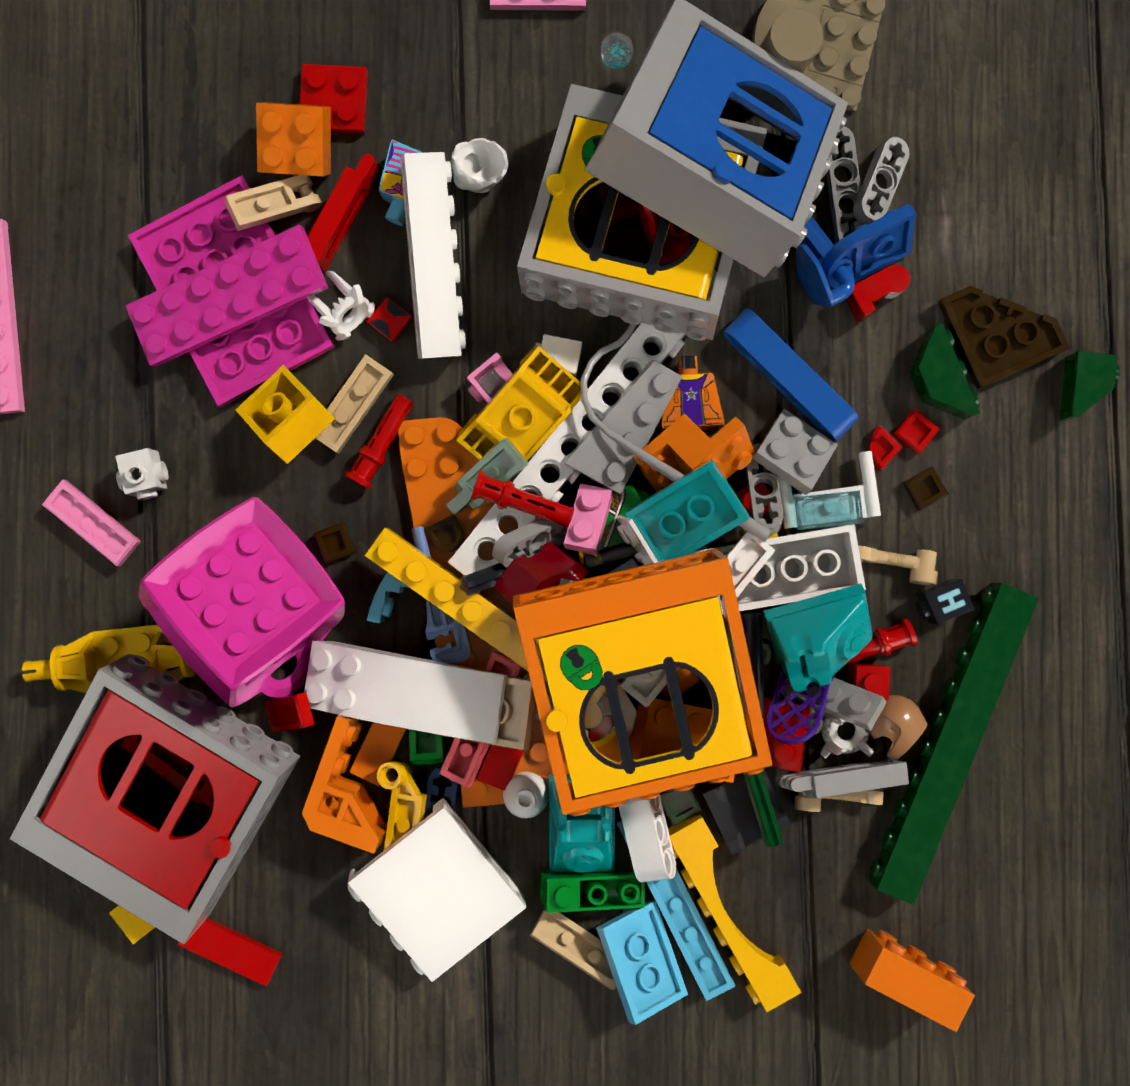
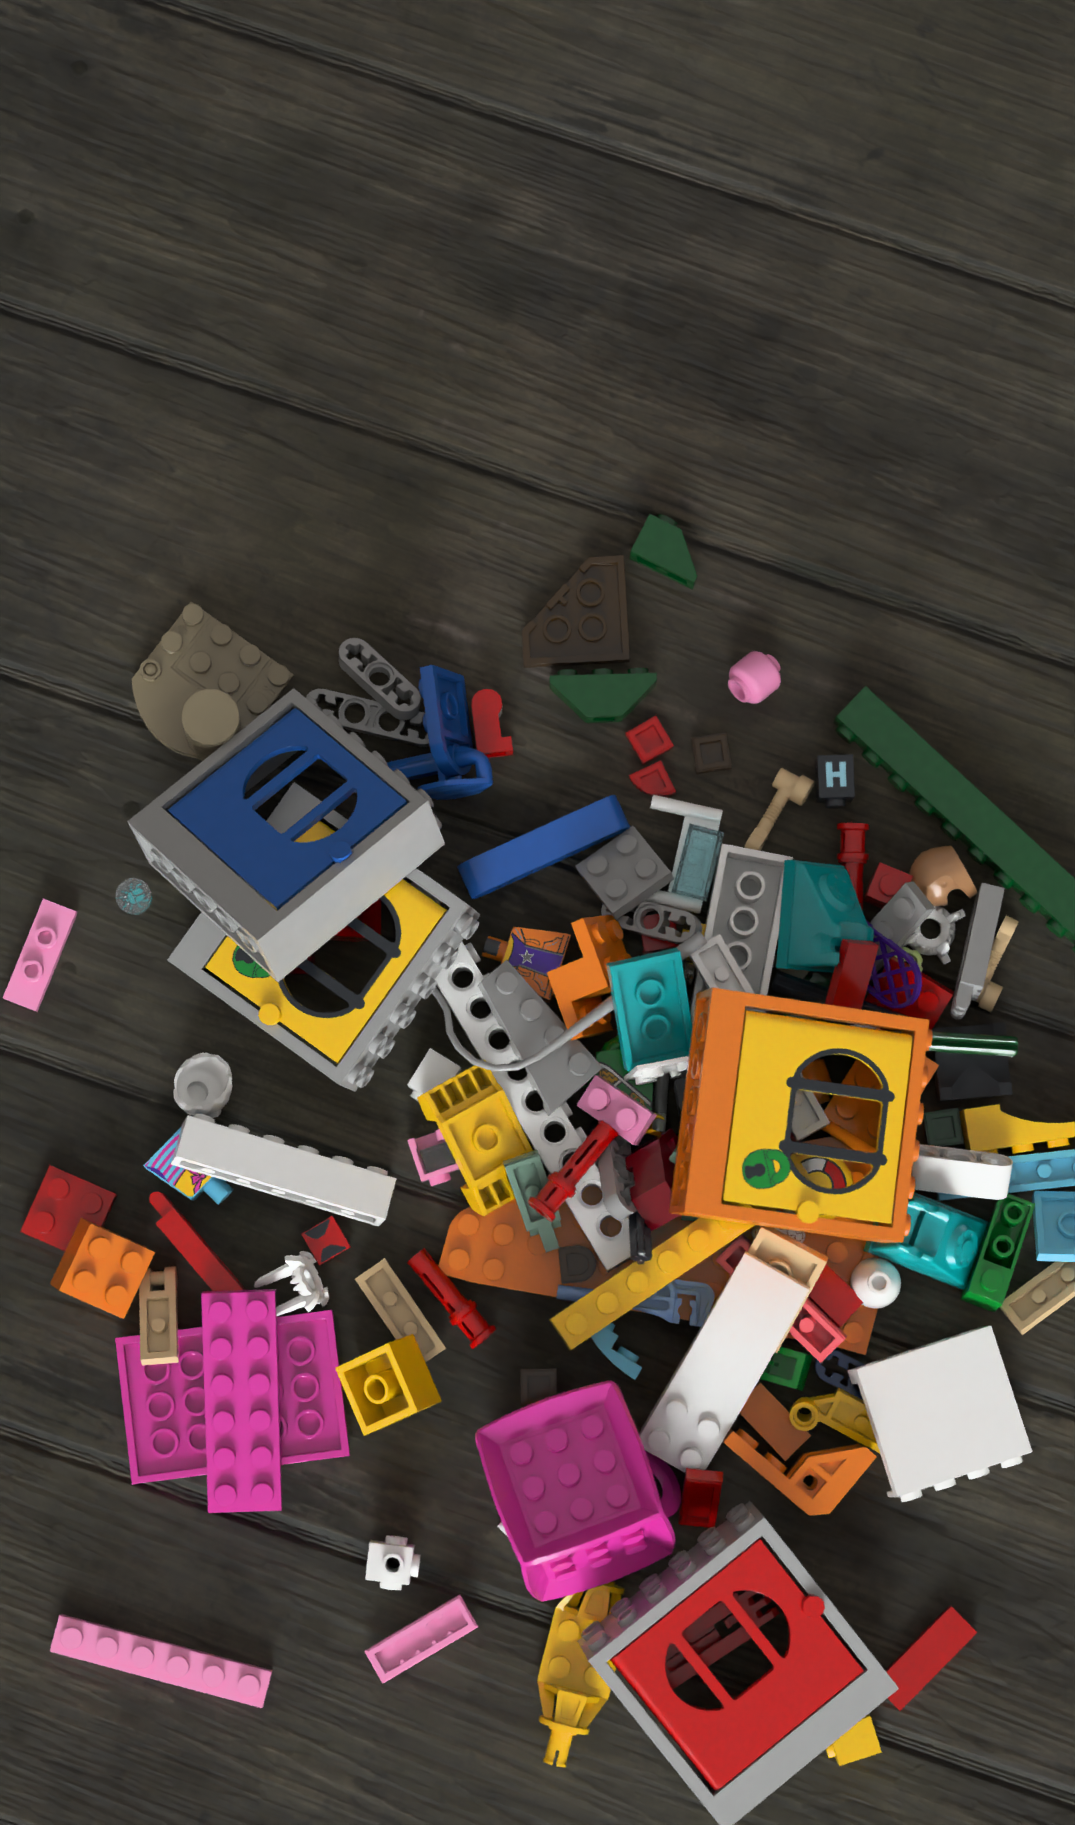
camera: 75 degrees left, 5 degrees down
none -> bright pink head [728,651,781,704]
none -> red tile [825,939,879,1009]

